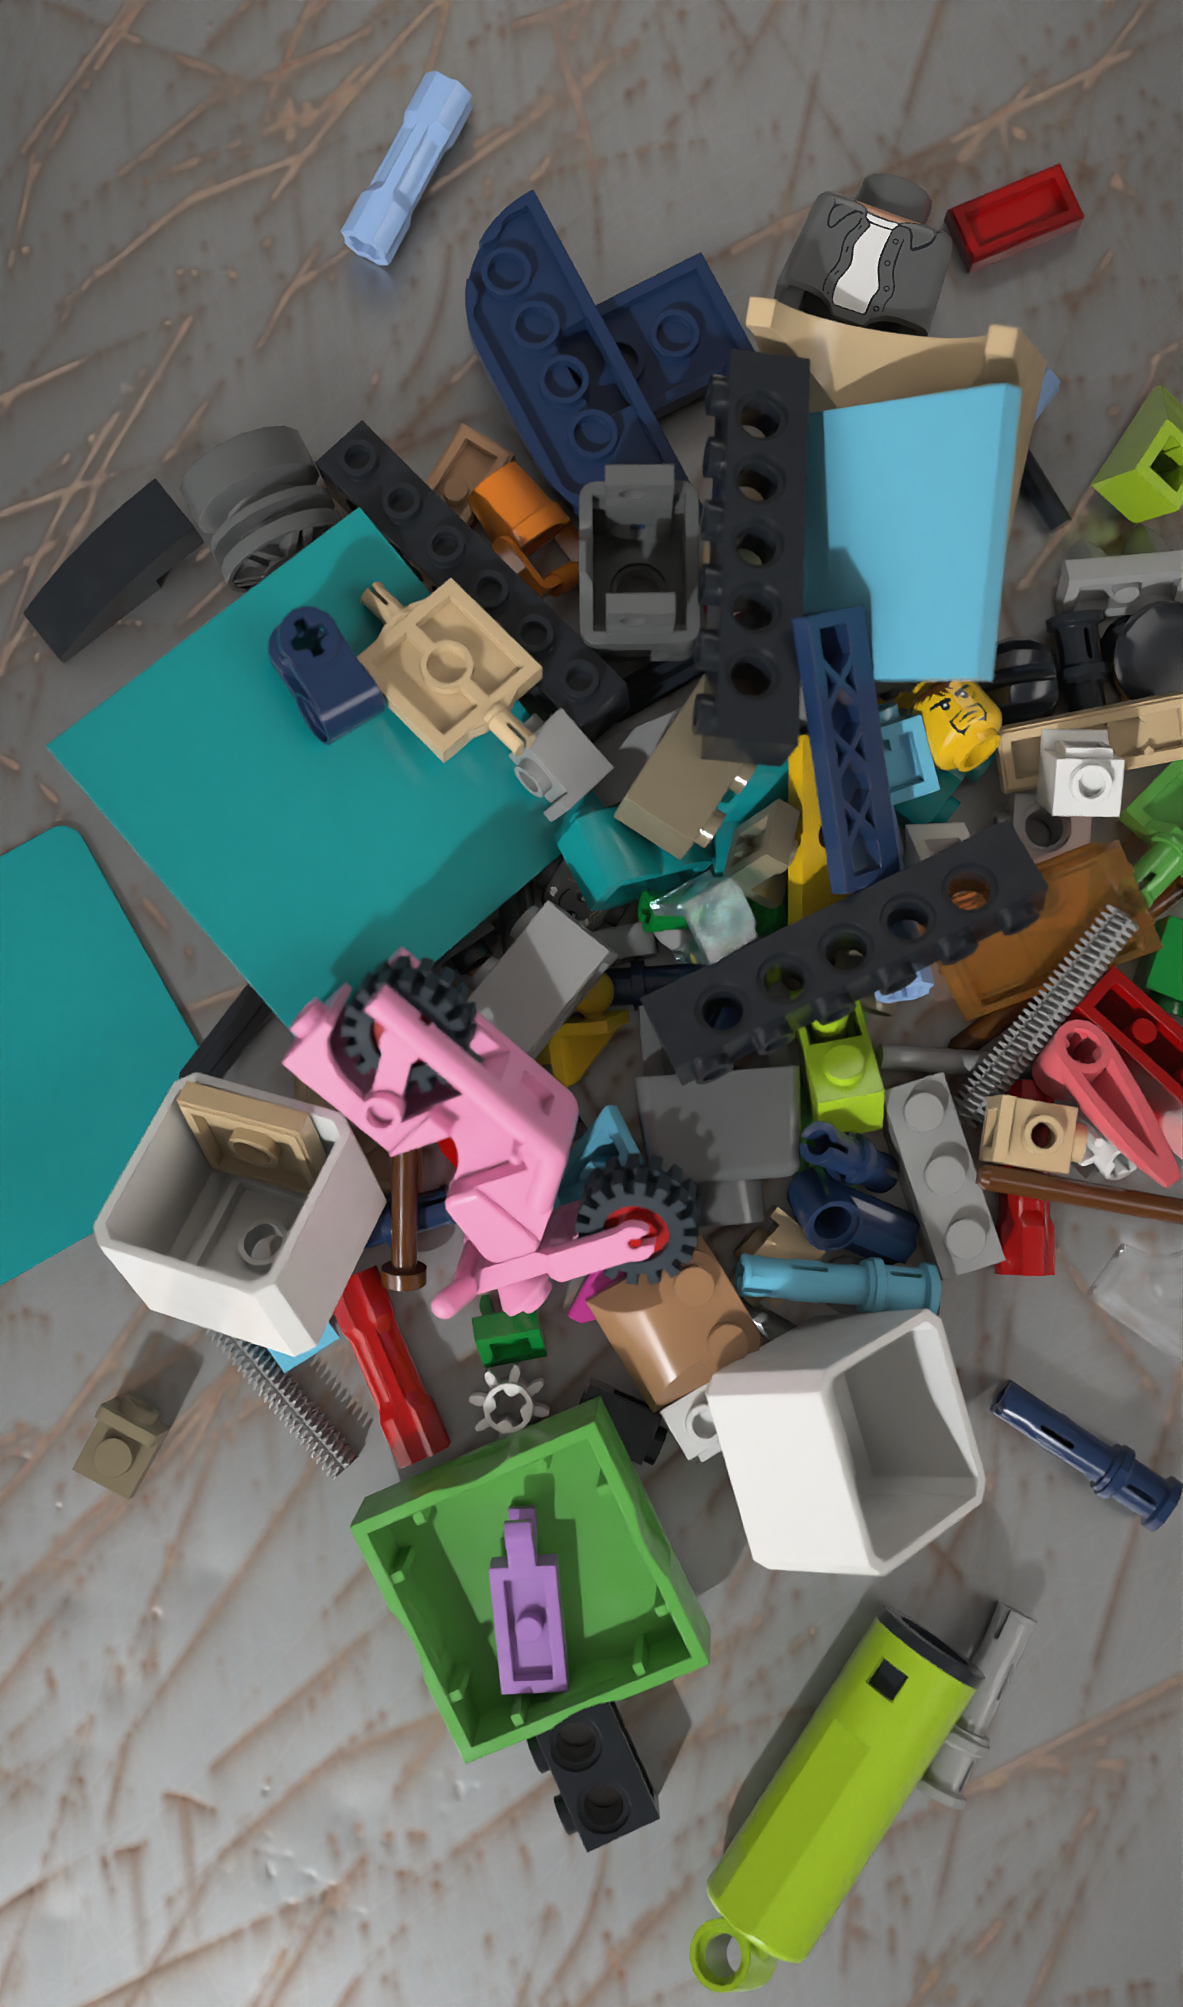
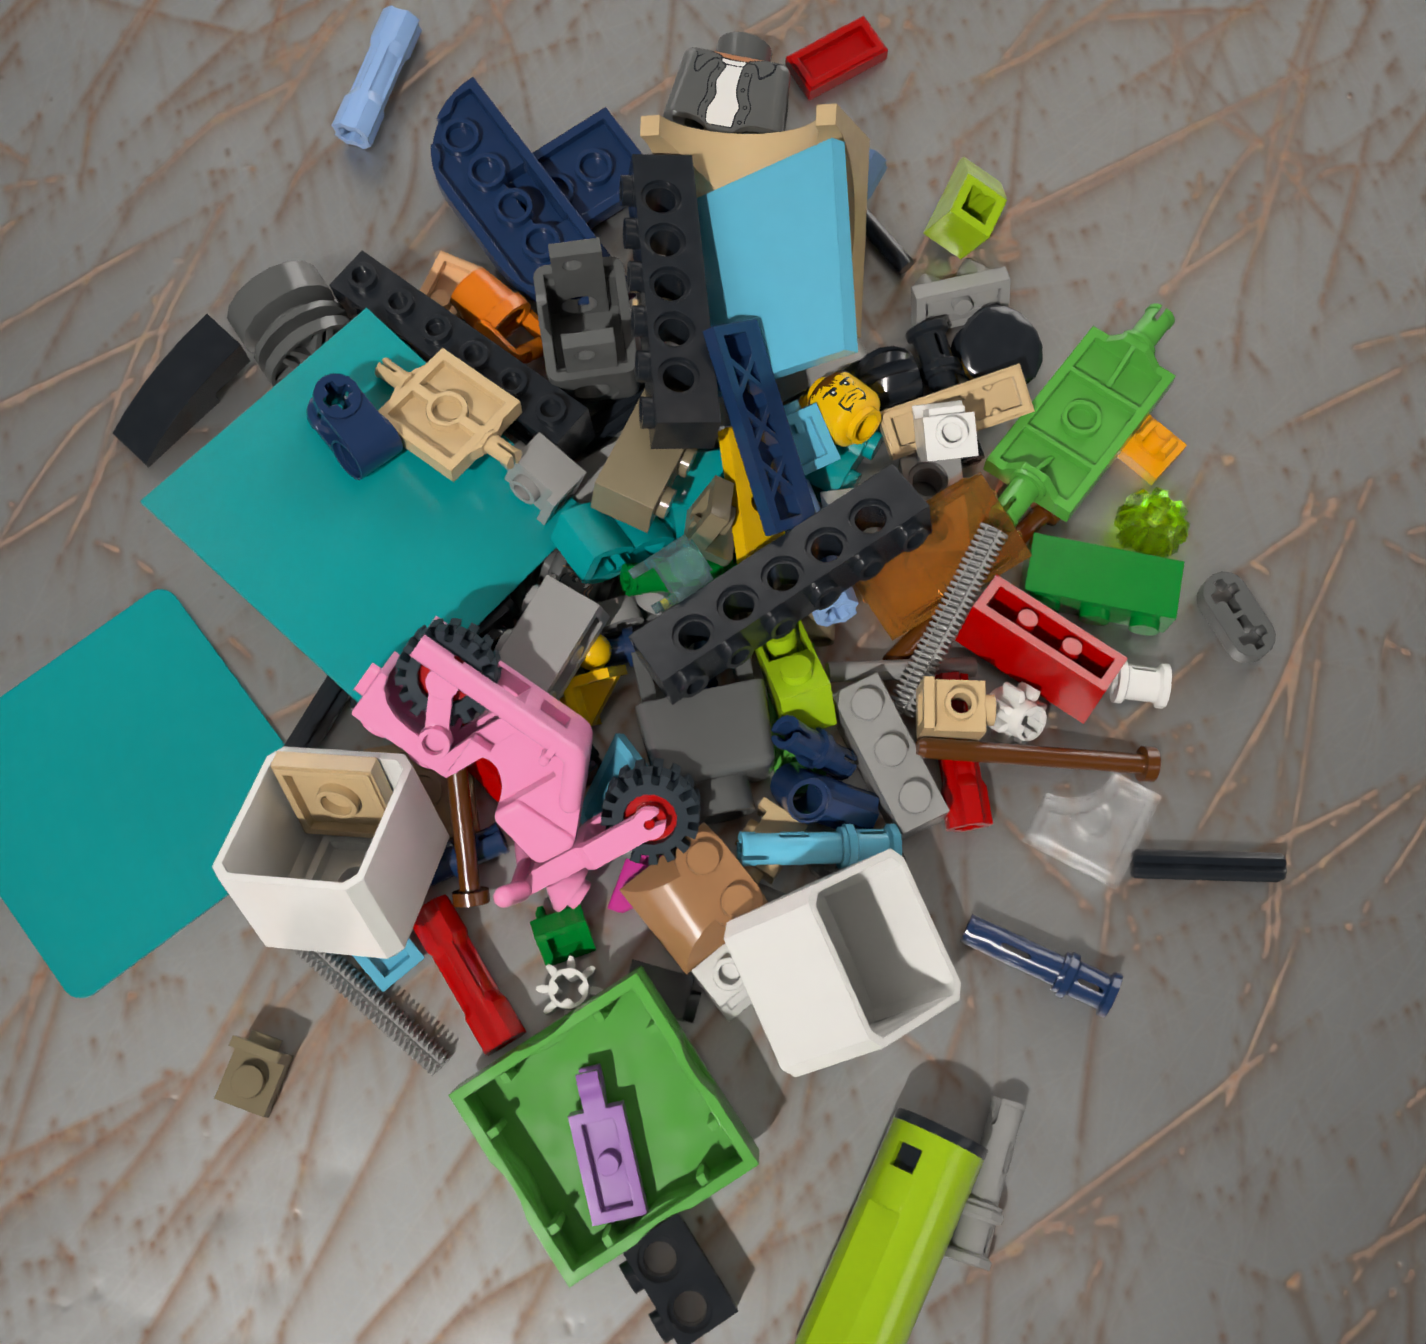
camera: 15 degrees left, 10 degrees down
coral piece [1032,1020,1183,1188] -> none

